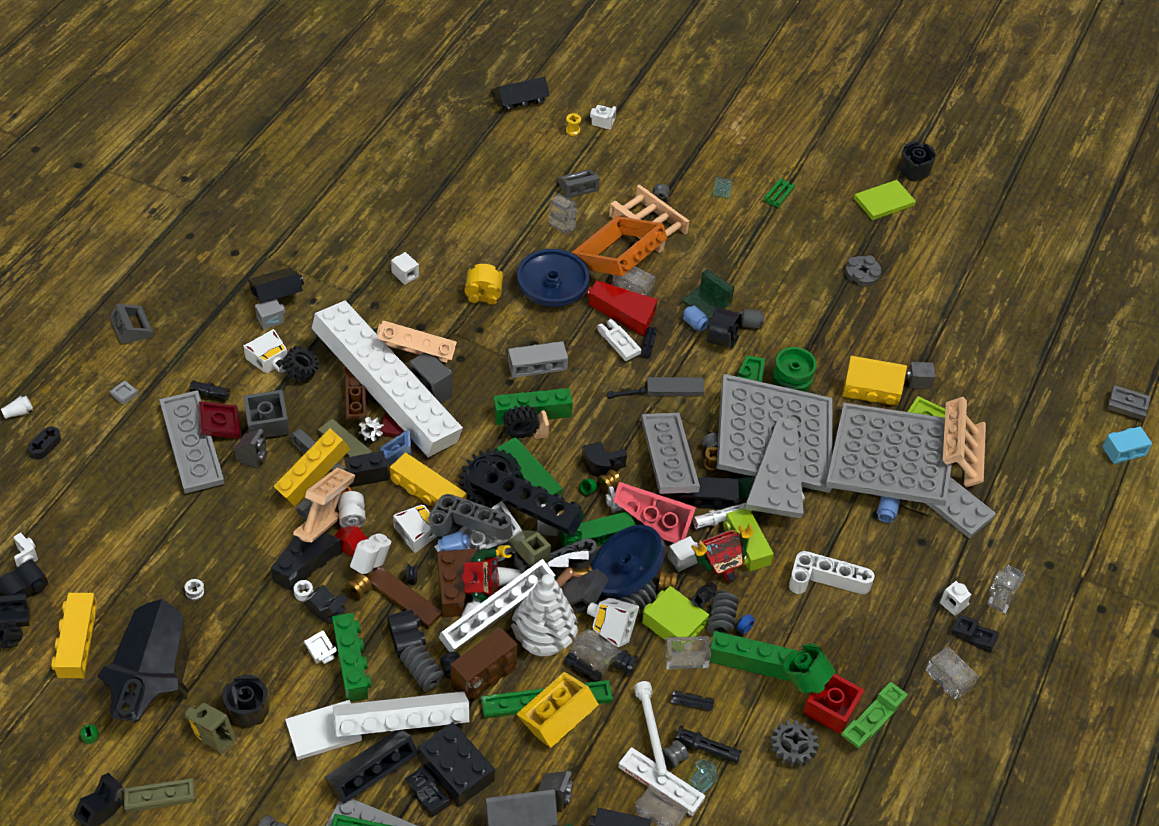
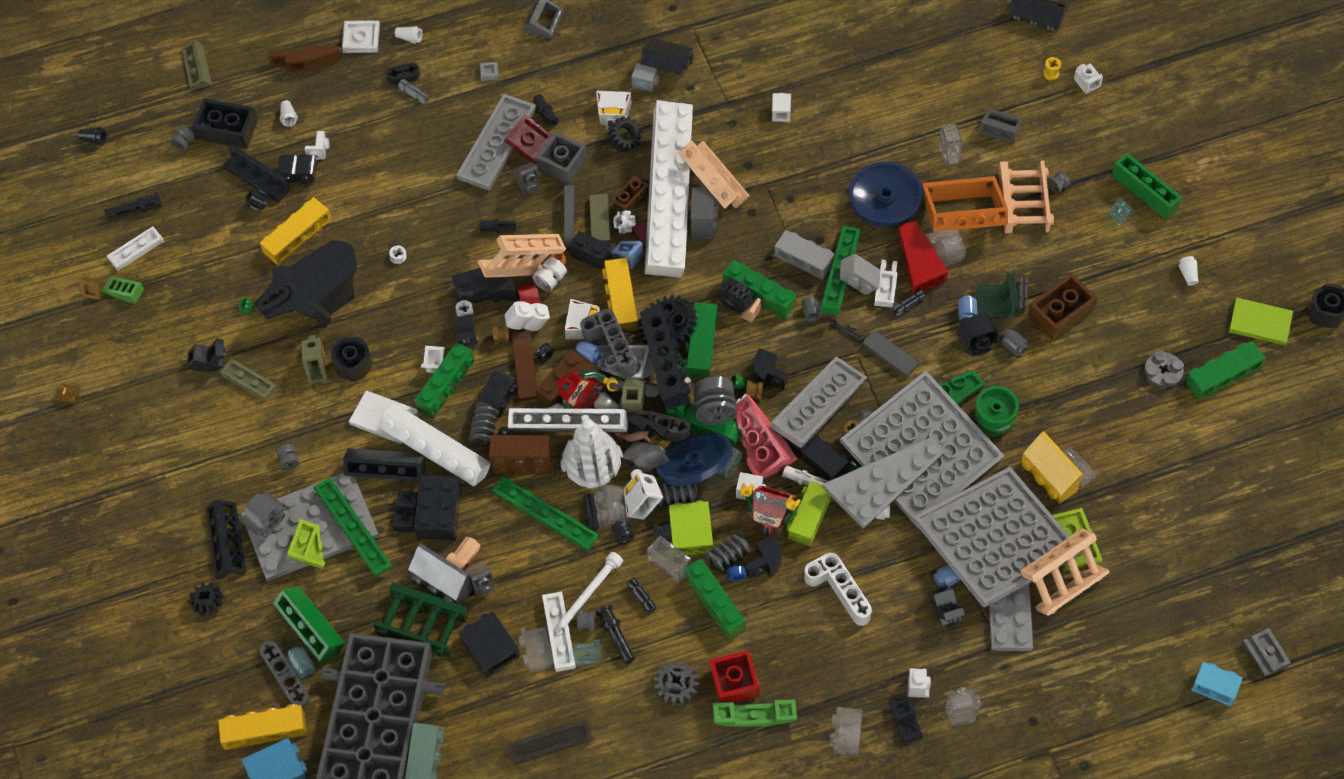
camera: 50 degrees right, 10 degrees up
yellow brick [274,428,350,507] -> none
yellow brick [465,264,503,305] -> none
yellow slope [517,672,599,748] -> none
pearl gold wheel [658,570,677,591] -> none
black pin [692,582,717,607] -> none
green tile [764,178,796,208] -> none
green brick [783,643,835,694] -> none
flat silver brick [905,362,935,389] -> none
none -> dark grey axle [398,79,429,103]
none -> light nougat piece [446,537,481,571]
none -> black axle [479,218,517,233]
none -> black wheel [654,522,672,544]
none -> dark grey wheel [693,376,737,425]
none -> black brick [746,535,782,579]
none -> dark grey piece [801,297,841,322]
none -> green tile [820,226,861,315]
none -> light grey brick [840,254,881,295]
none -> black brick [929,586,965,626]
none -> reddish brown brick [1027,273,1098,340]
none -> green brick [1112,153,1183,220]
none -> white cone [1178,256,1199,286]
none -> green brick [1186,341,1266,400]

